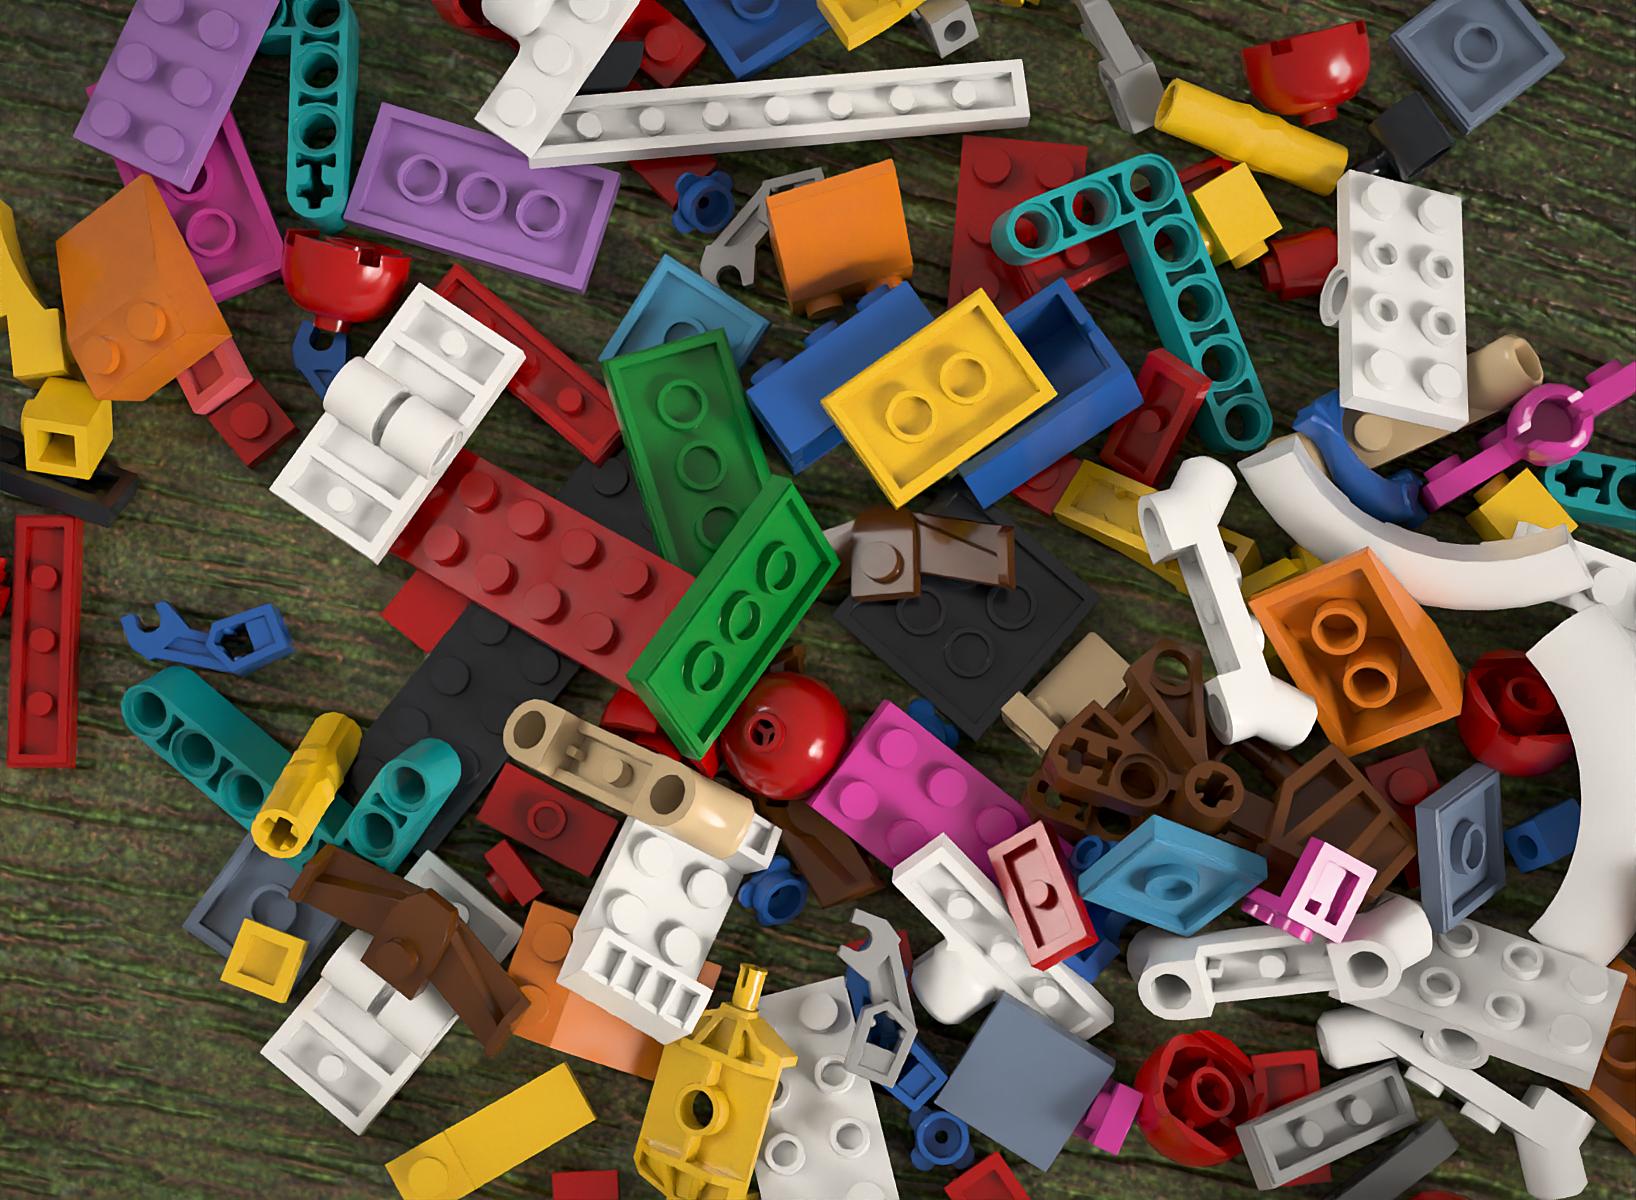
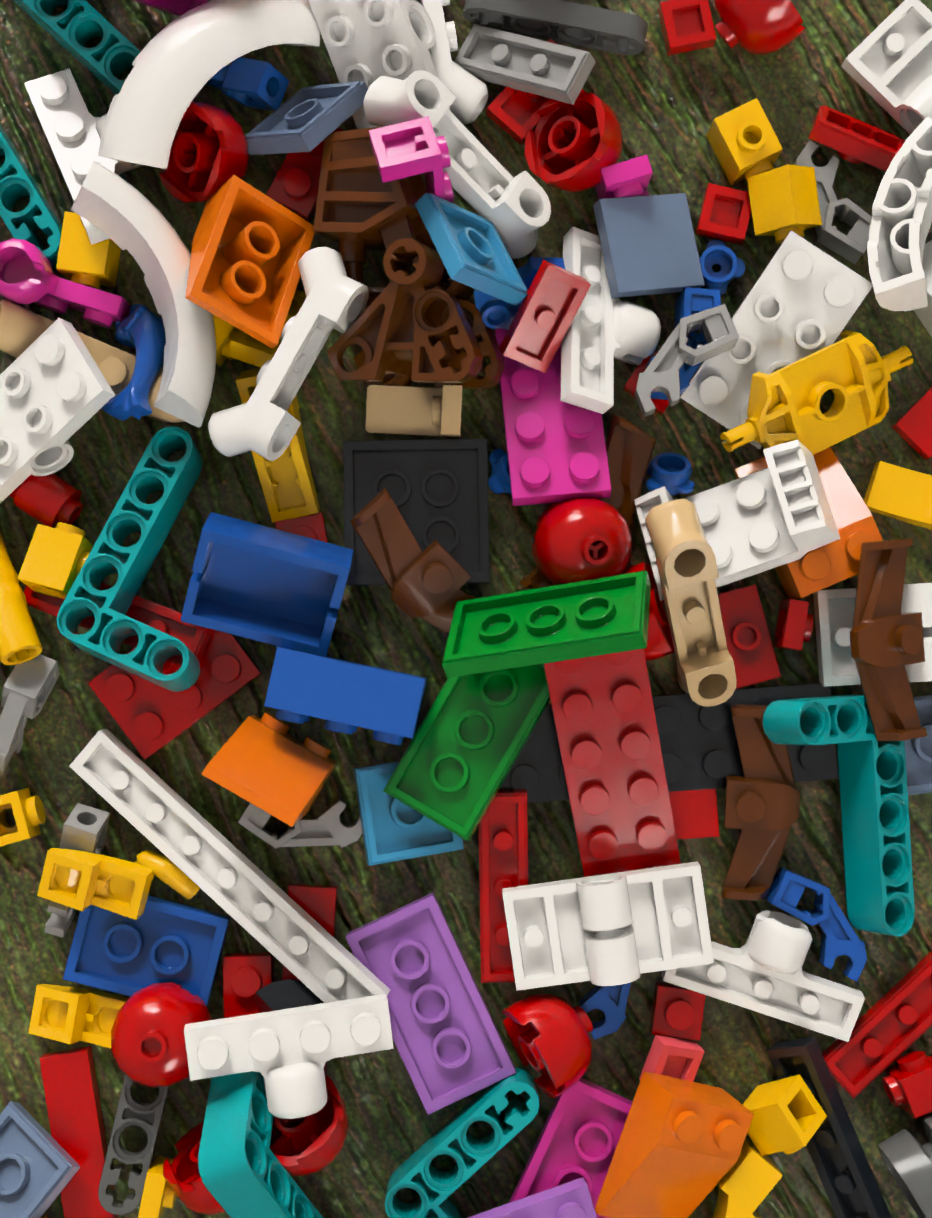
camera: 140 degrees left, 5 degrees up
yellow axle [251,712,363,859] -> none
blue plate [672,170,735,234] -> none
yellow tile [820,288,1058,510] -> none
red plate [1098,347,1213,489] -> none
none -> yellow arm [134,850,200,900]
none -> white plate [662,910,865,1042]
none -> reddish brown plate [721,704,800,901]

